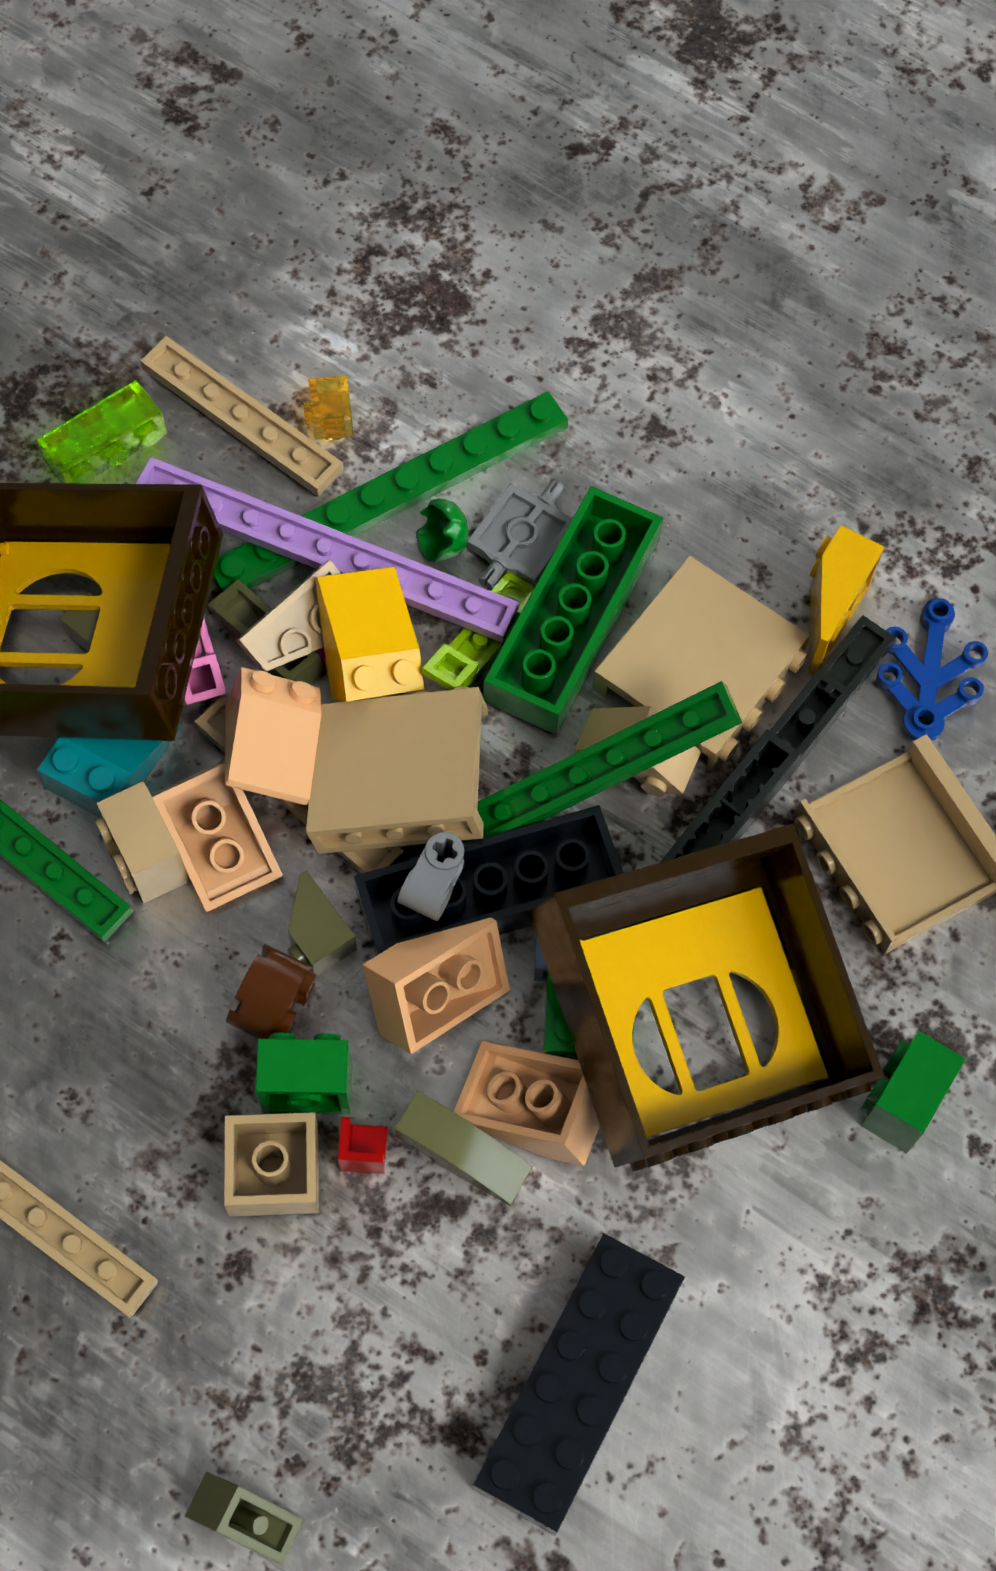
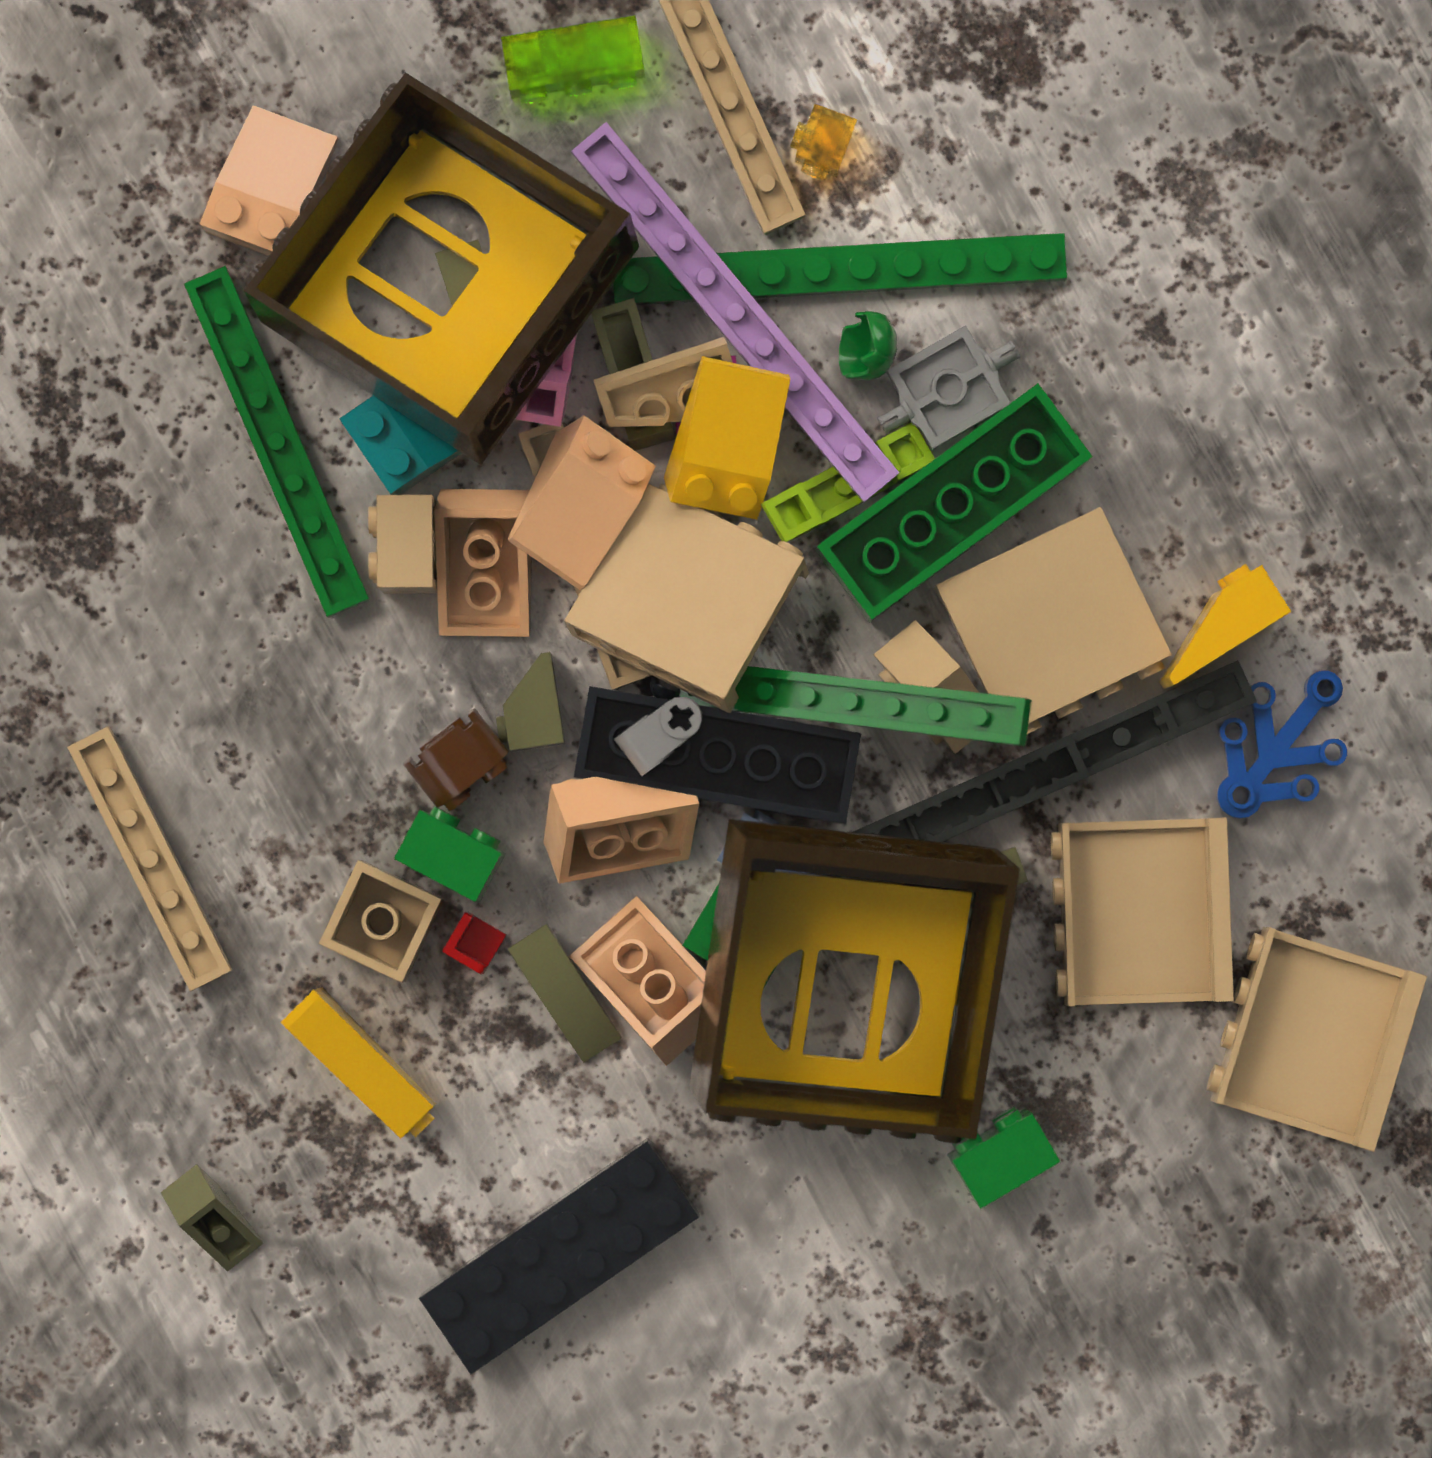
camera: 25 degrees right, 20 degrees up
none -> yellow slope [280,987,436,1139]

